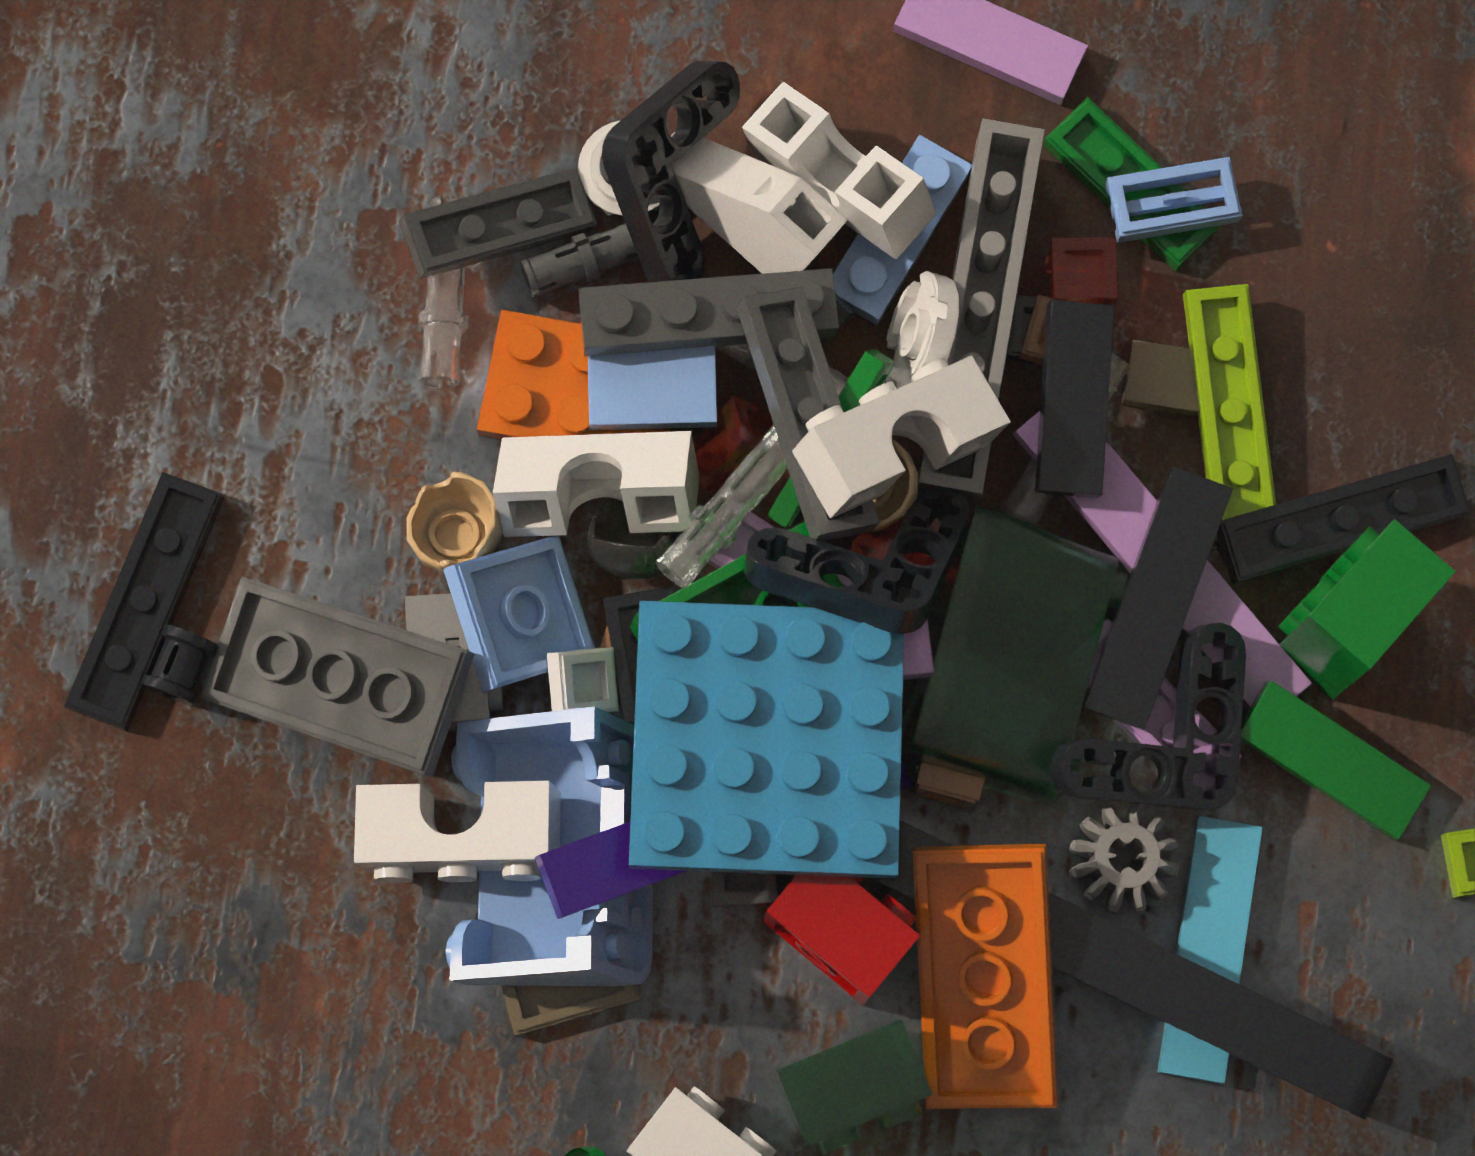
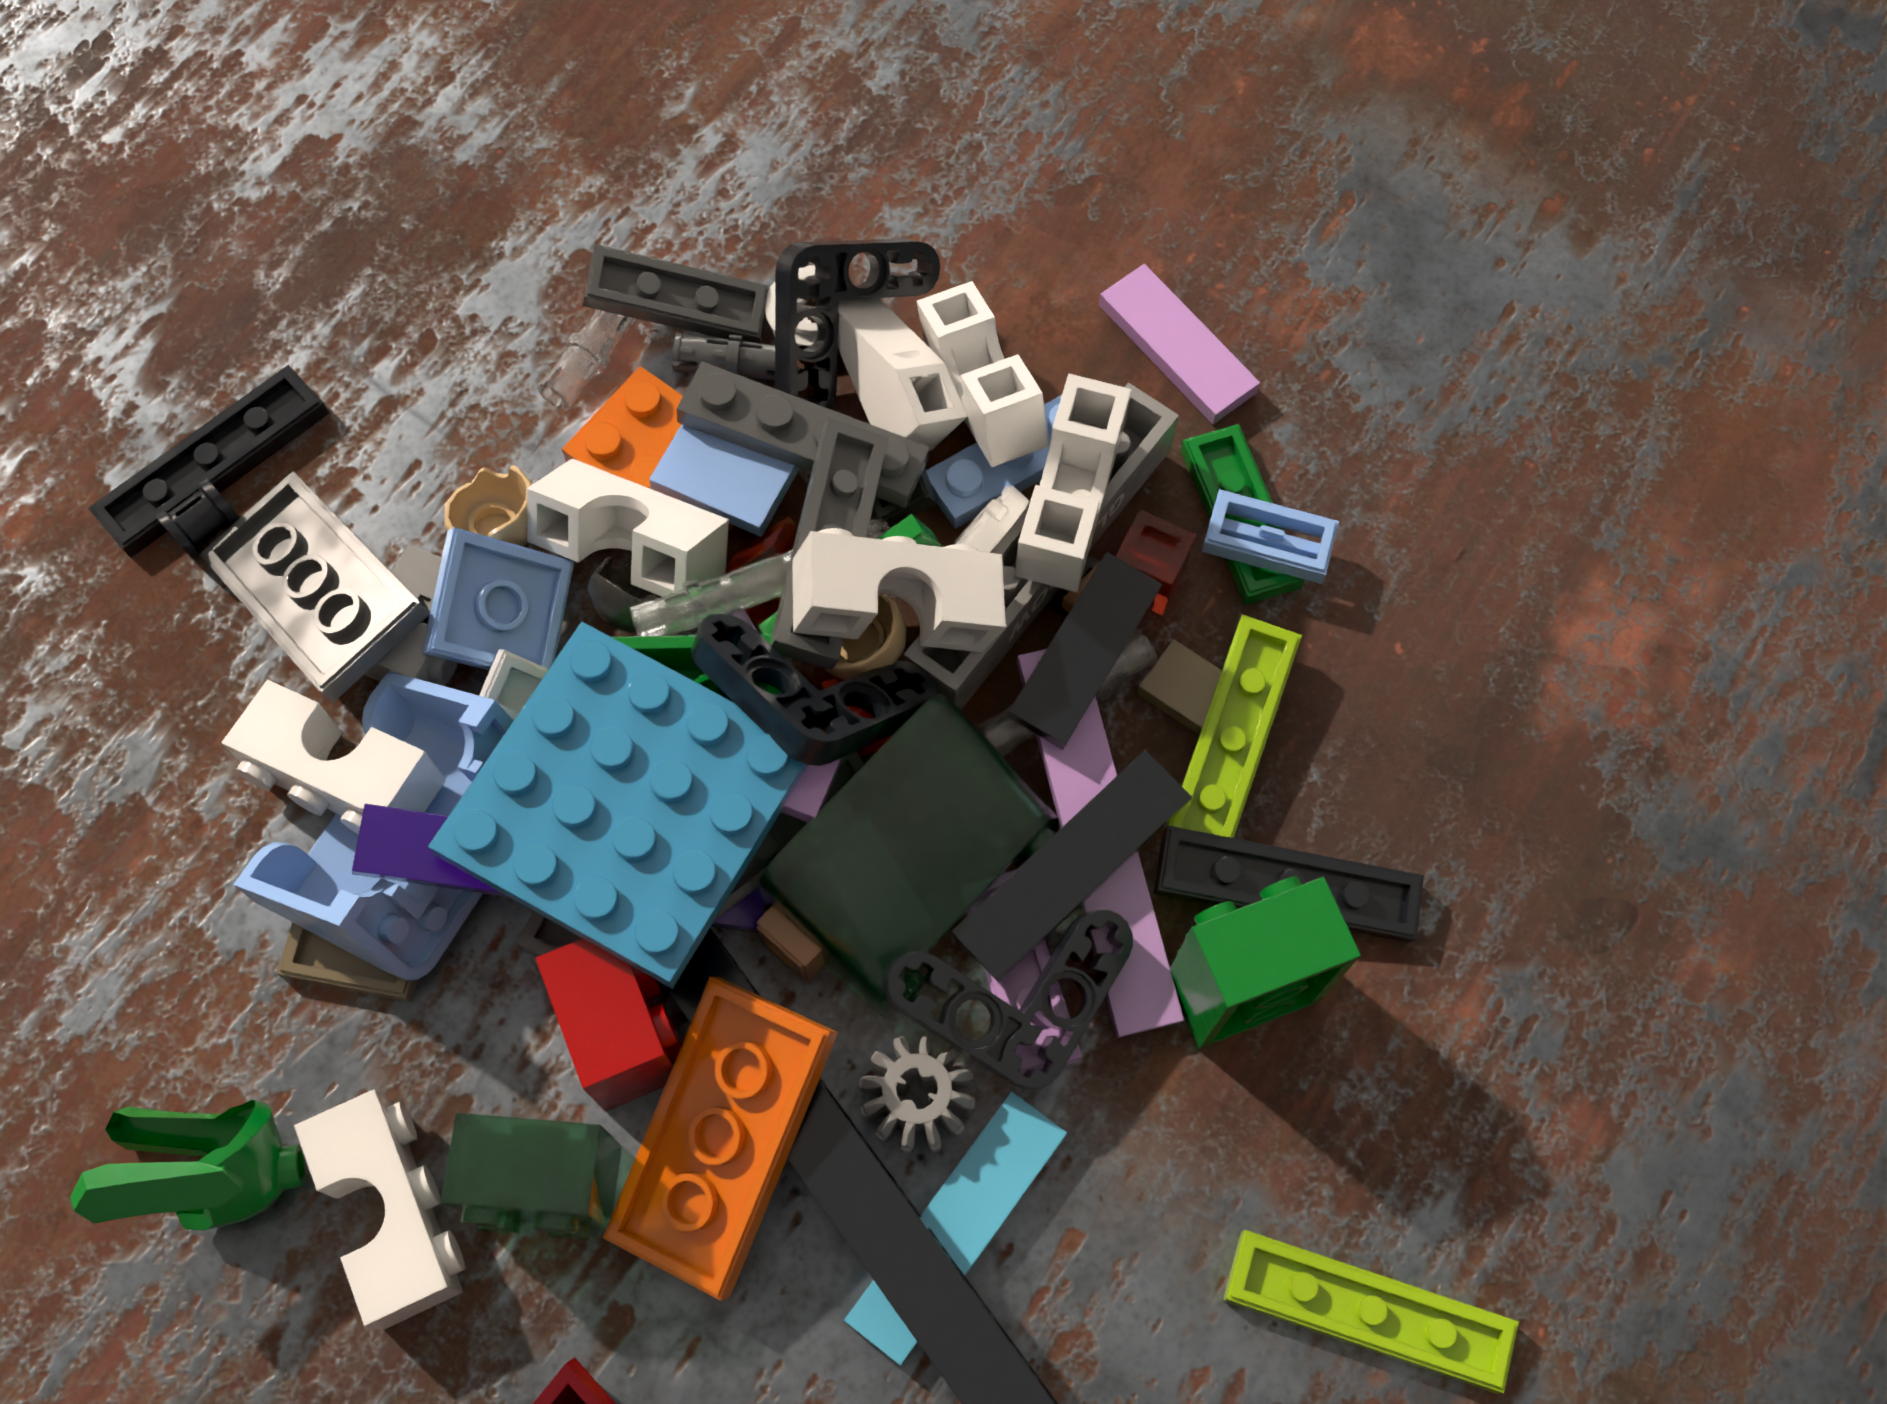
camera: 30 degrees right, 10 degrees down
green tile [1240,681,1431,840] -> none
none -> white arch [1015,373,1131,592]

